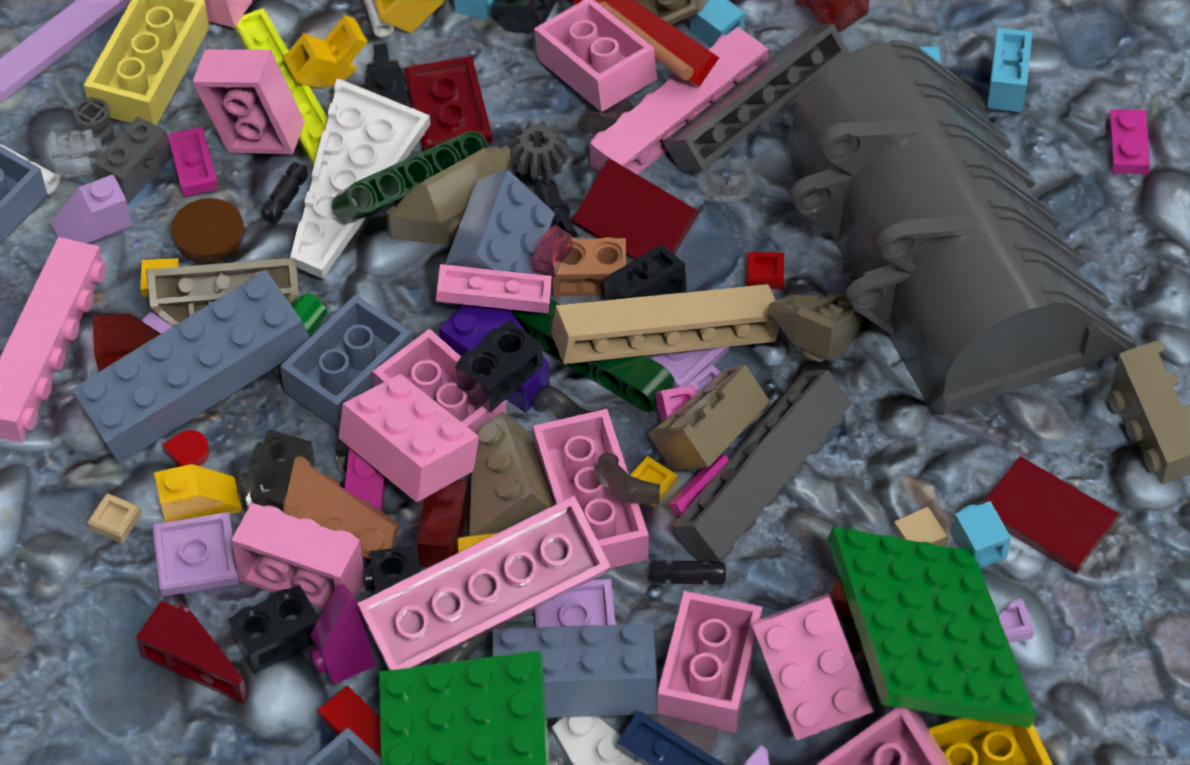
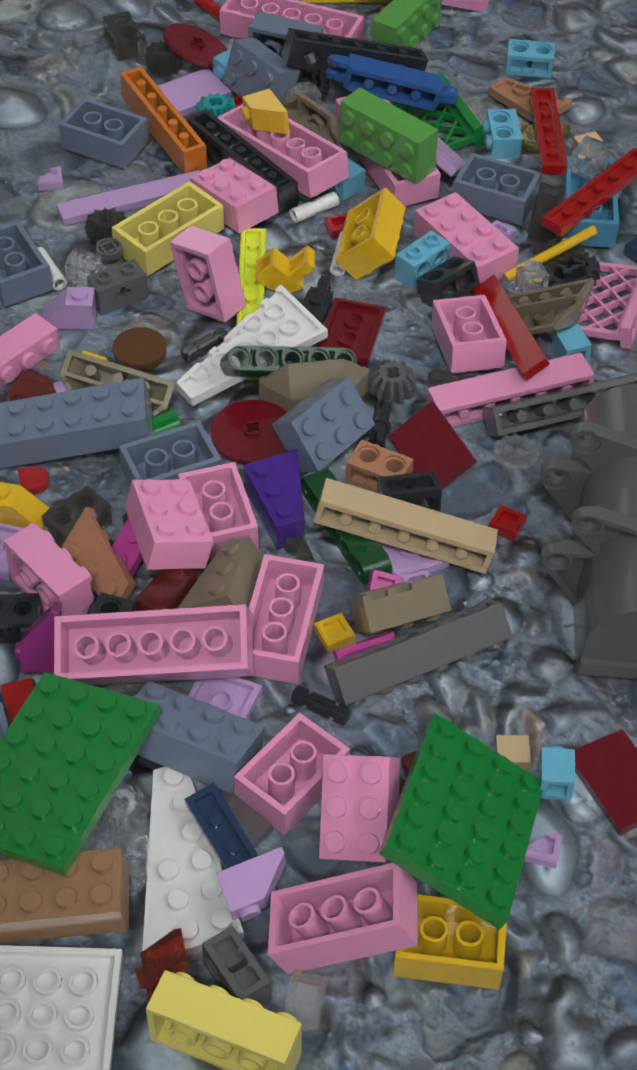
camera: 25 degrees right, 5 degrees down
dark pink plate [168,127,218,197] -> none
bright pink plate [436,264,552,313] -> none
black brick [456,319,543,413] -> none
clear pink piece [532,225,573,277] -> none
clear smoke arm [594,452,660,505] -> none
nougat bar [599,2,694,80] -> none
dark tan wedge [768,293,866,362] -> none
none -> clear smoke gear [85,207,126,244]
none -> dark red piece [210,399,287,465]

